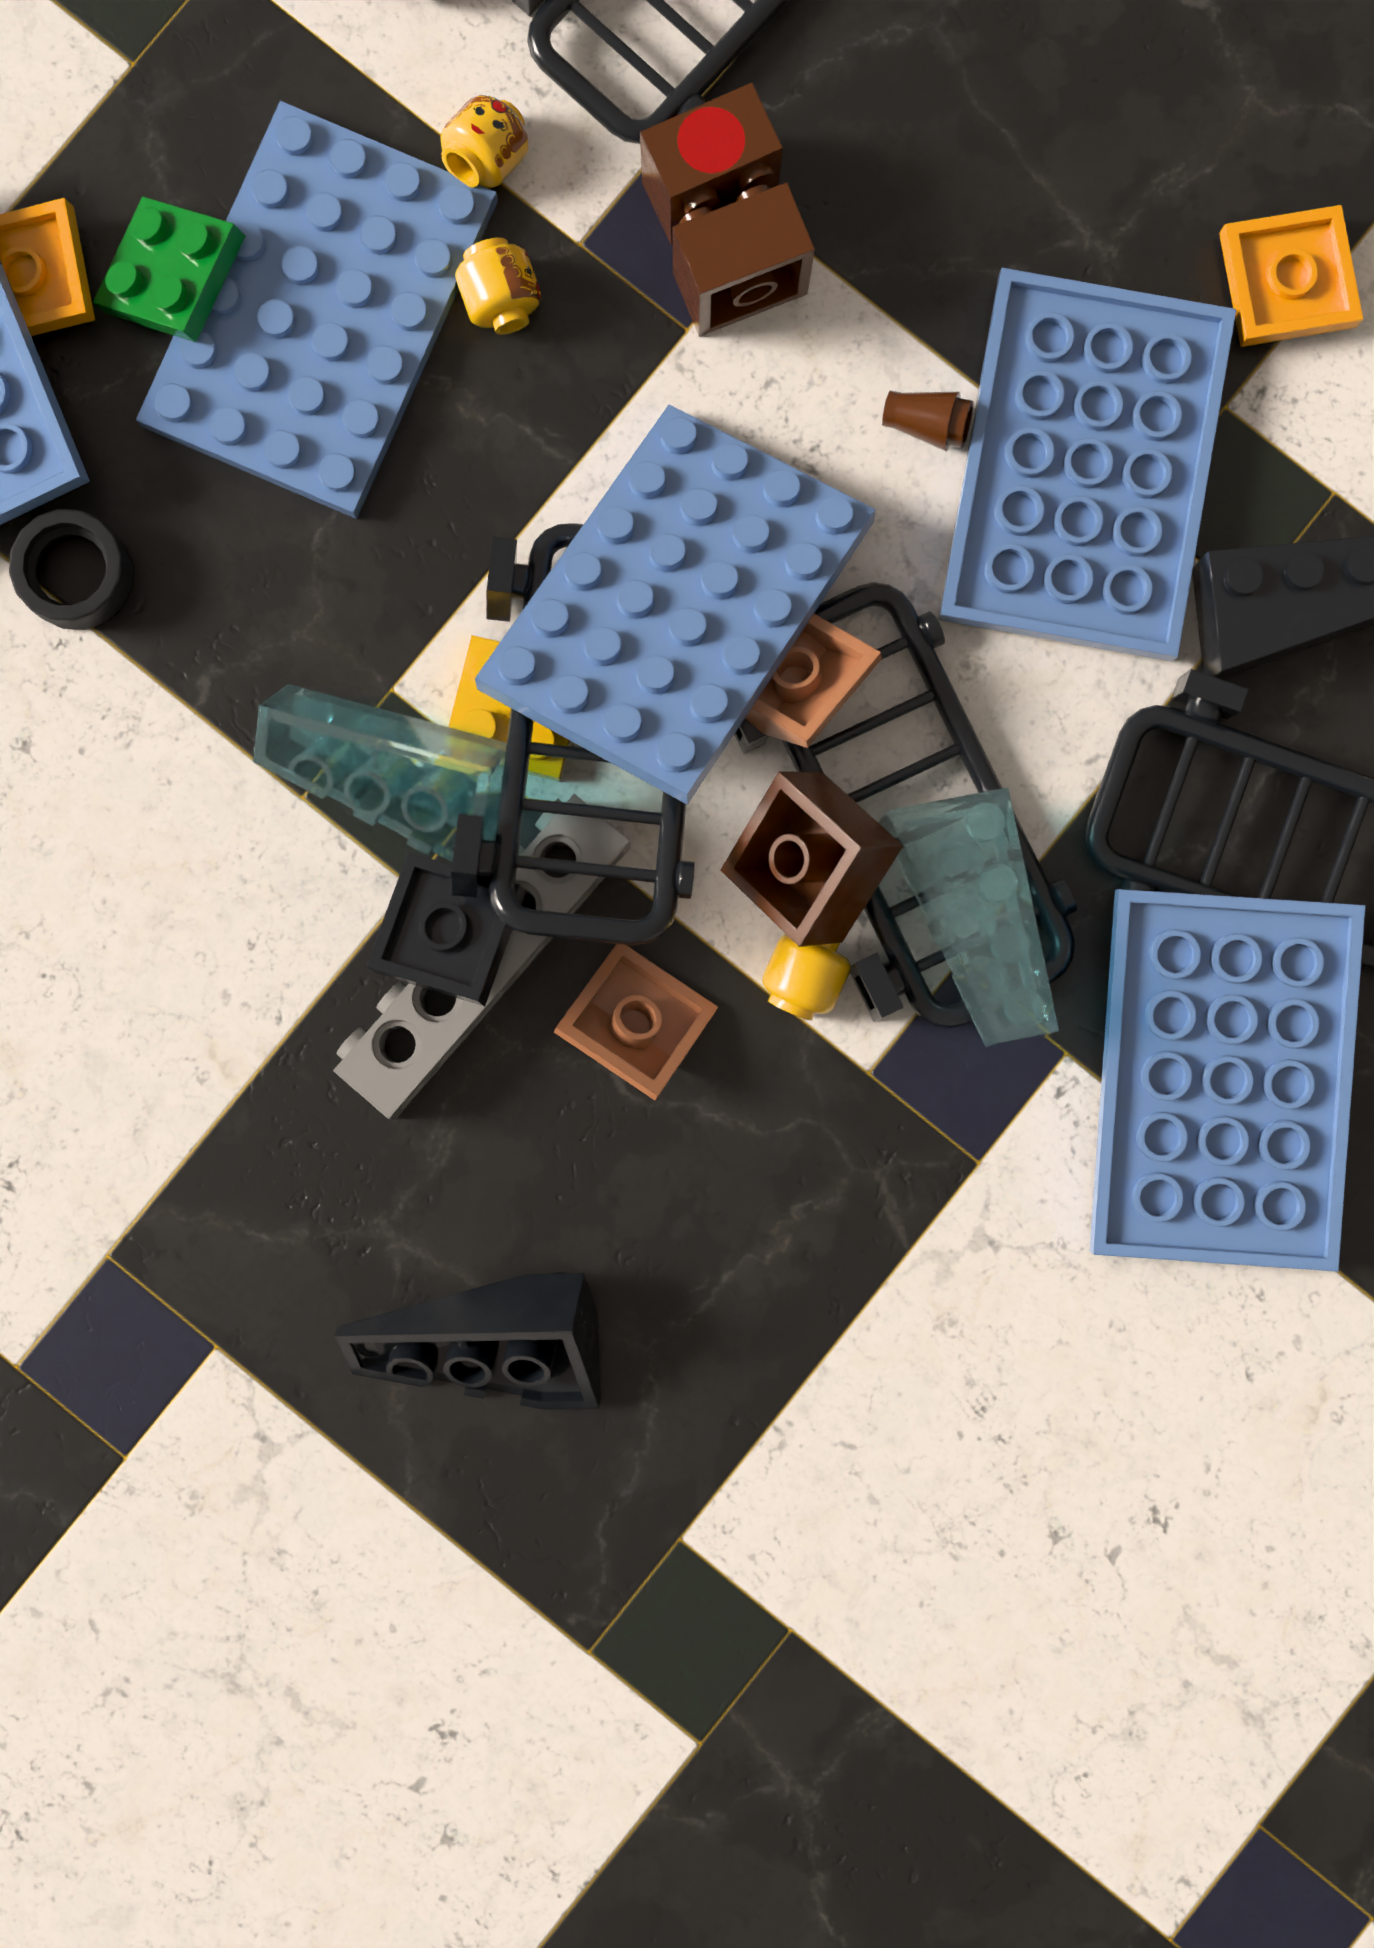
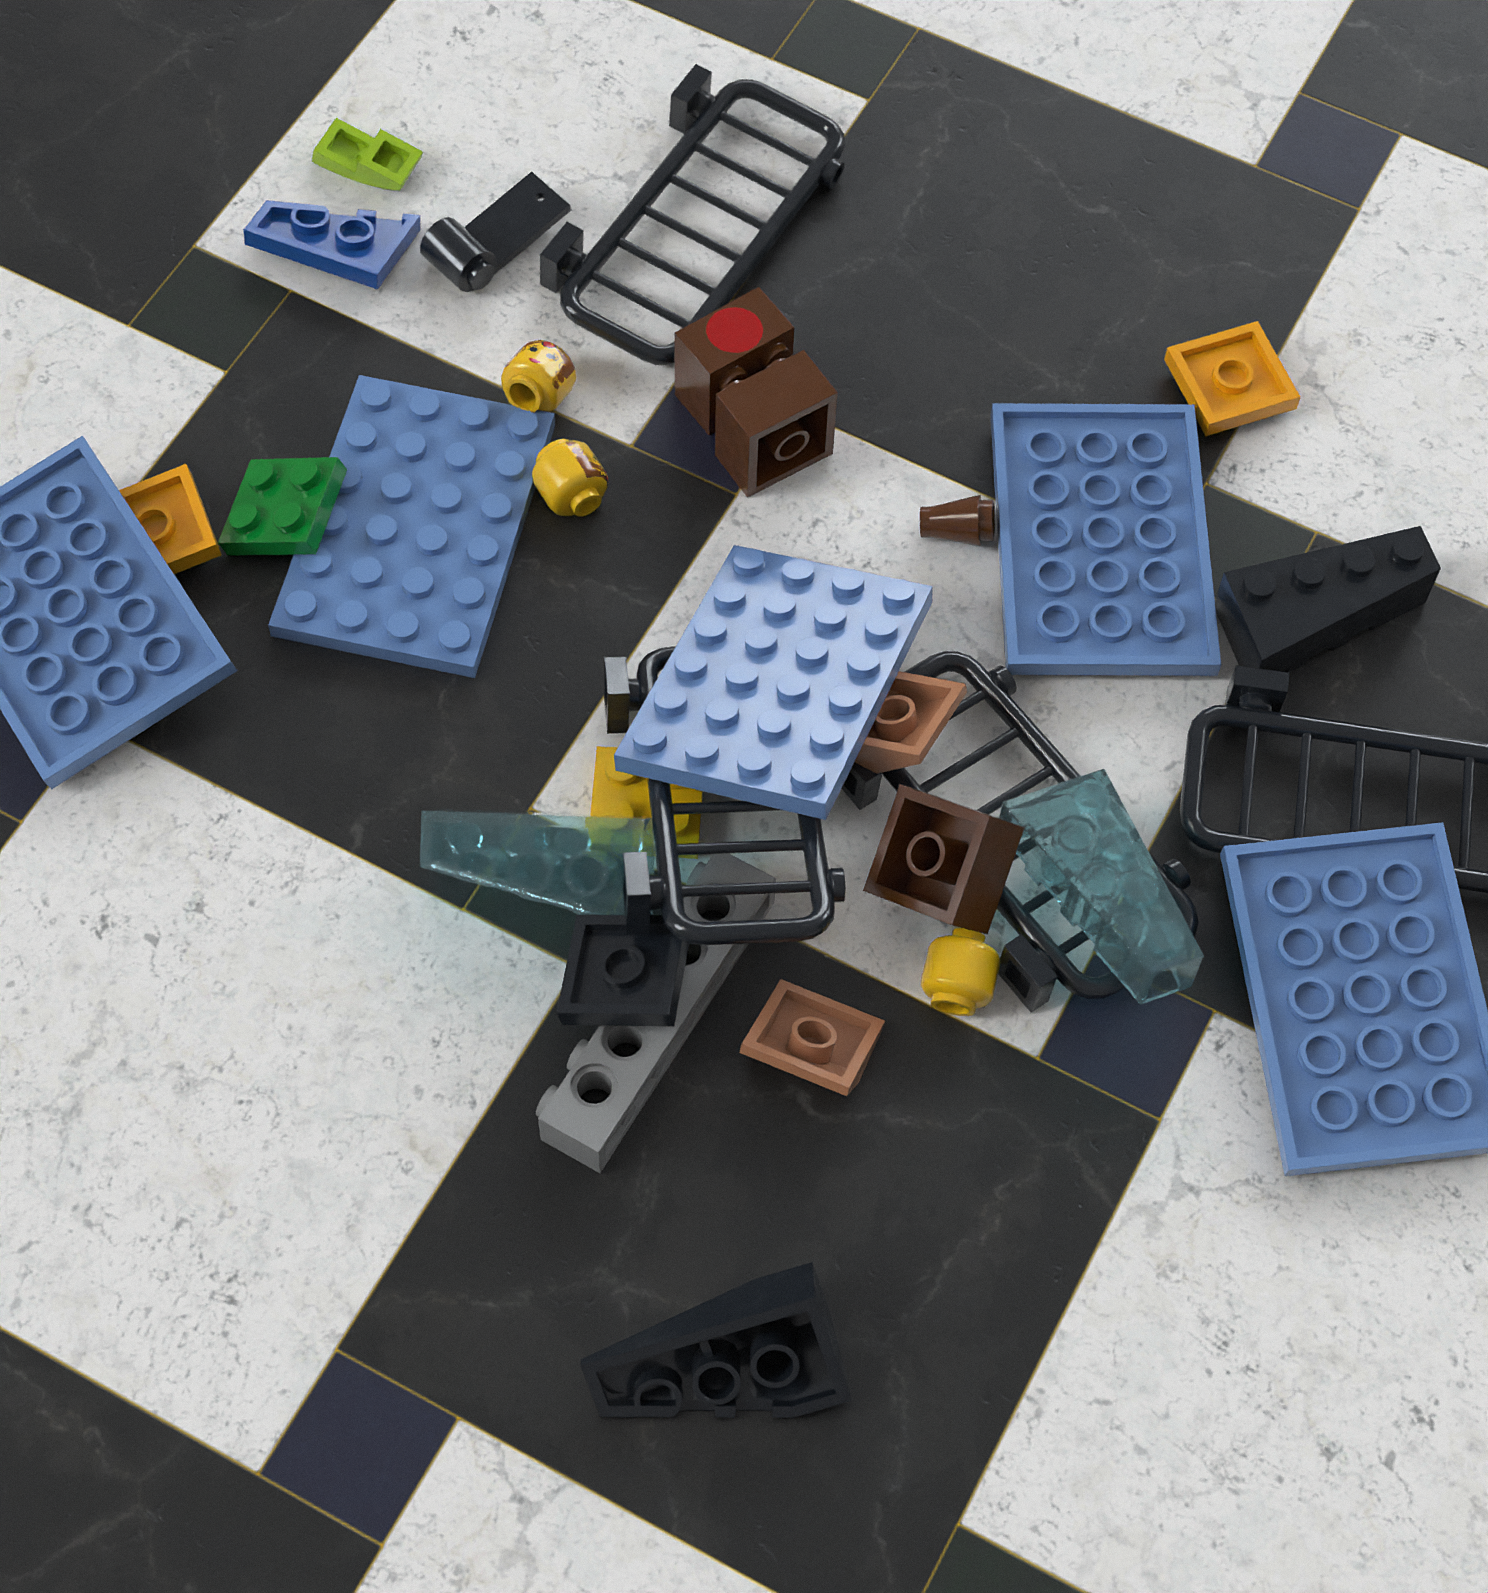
camera: 10 degrees left, 25 degrees down
black tyre [9,509,133,630] -> none

